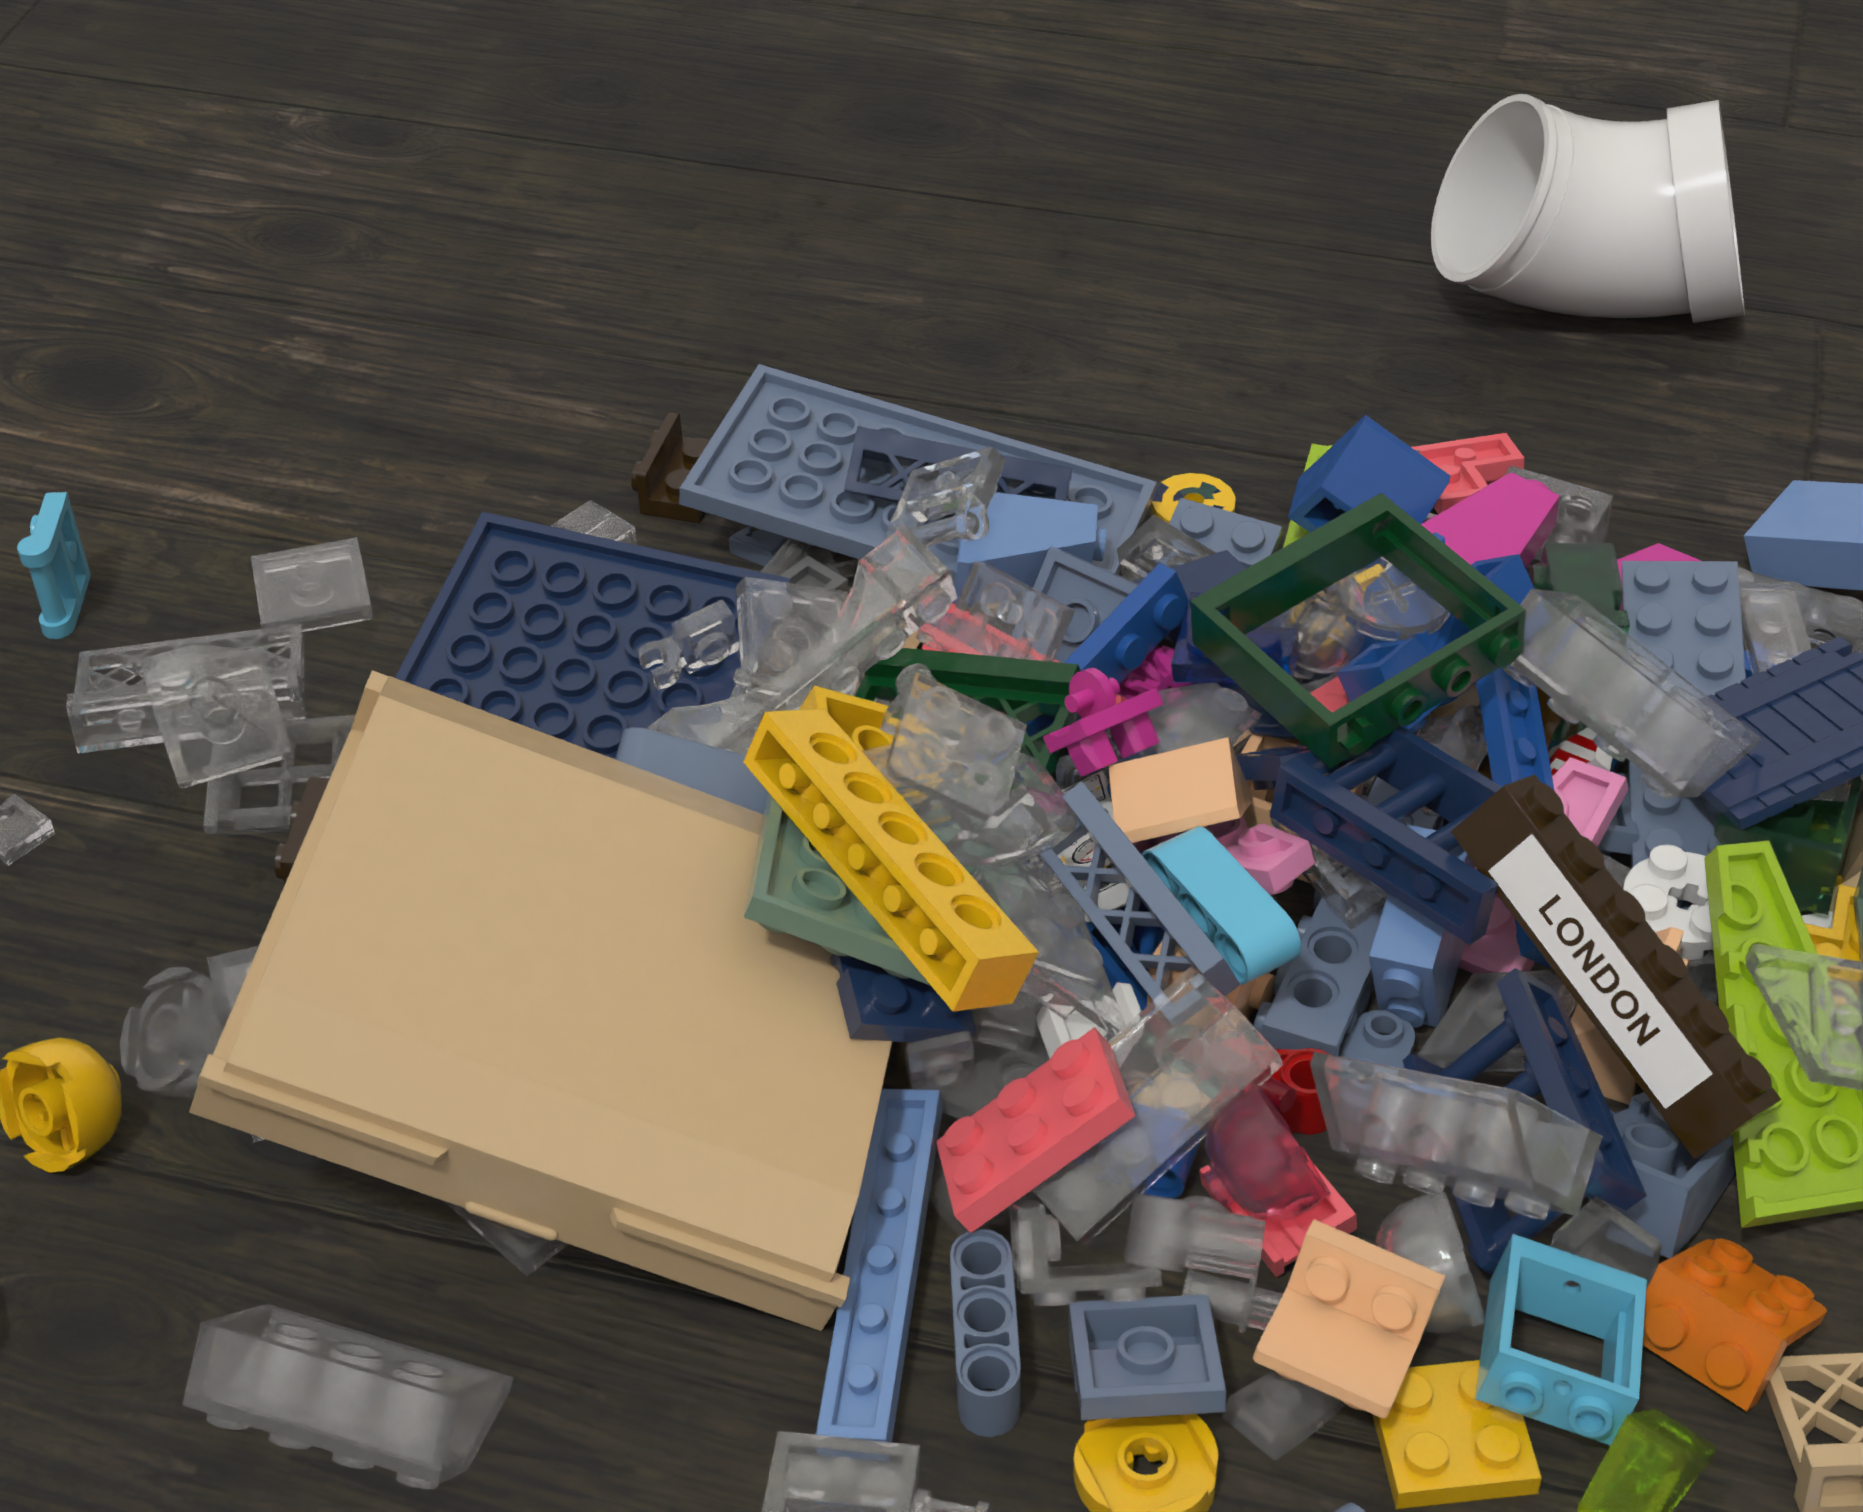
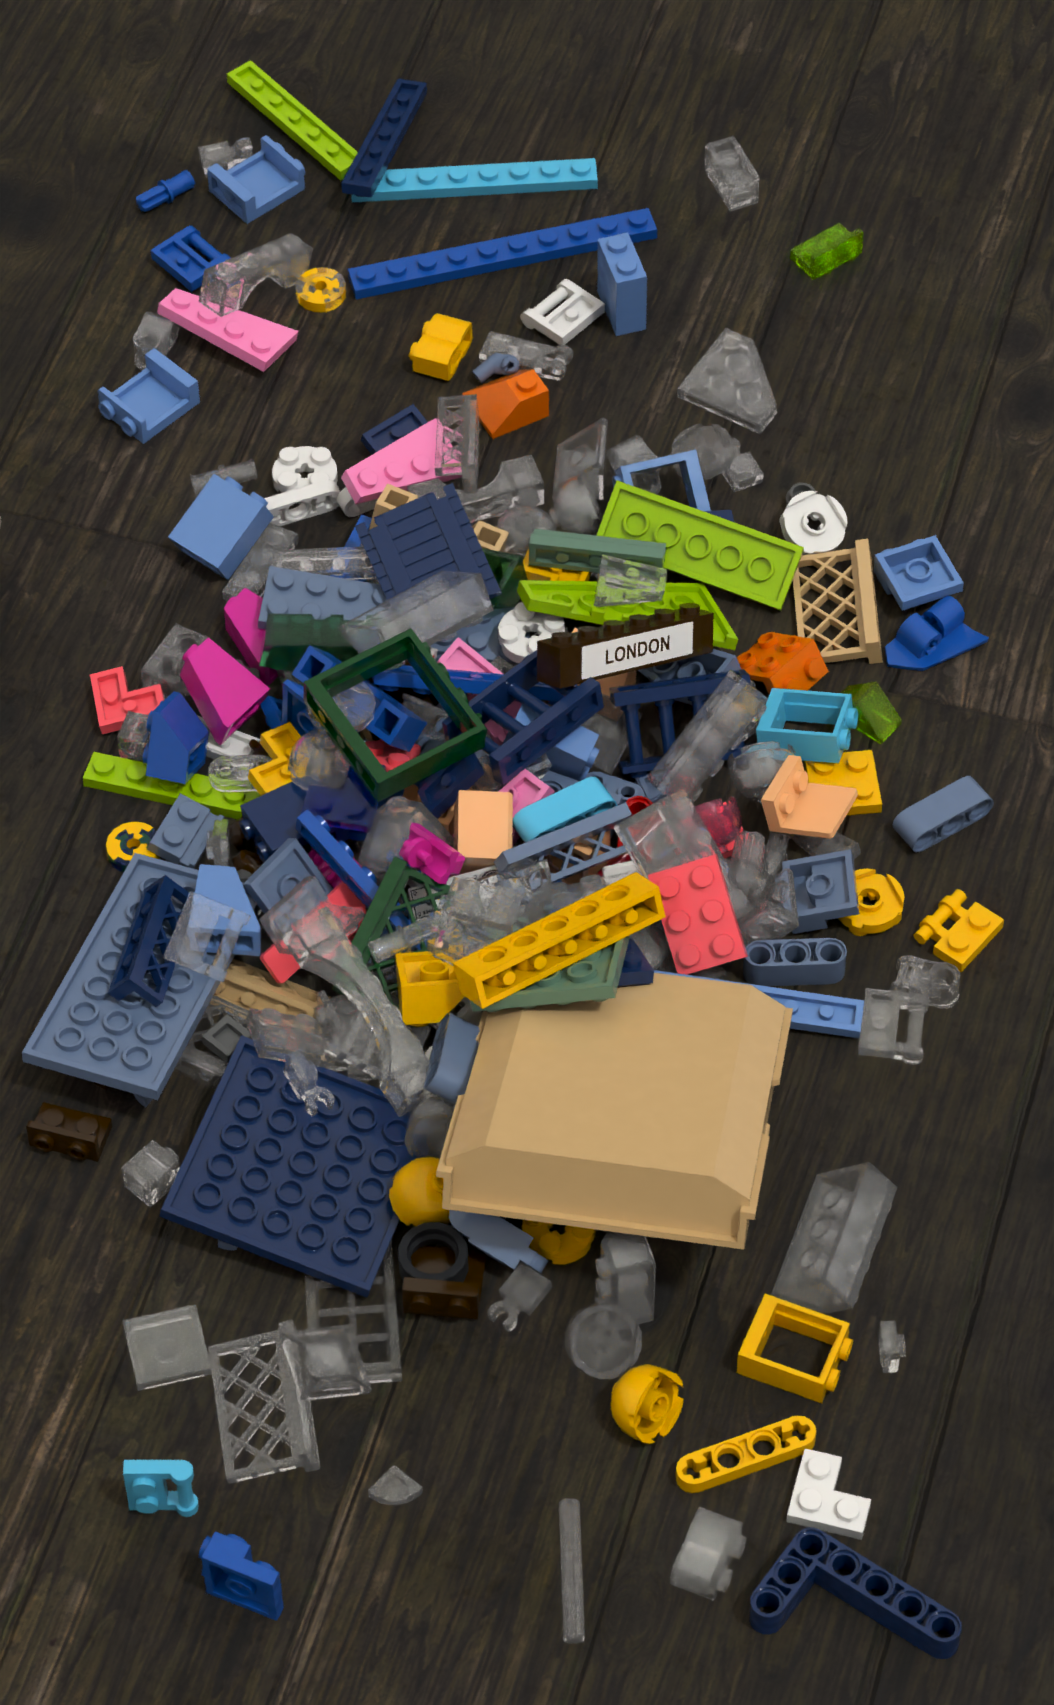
camera: 90 degrees left, 10 degrees up
none -> yellow window [737,1294,853,1403]
none -> clear plate [878,1320,906,1373]

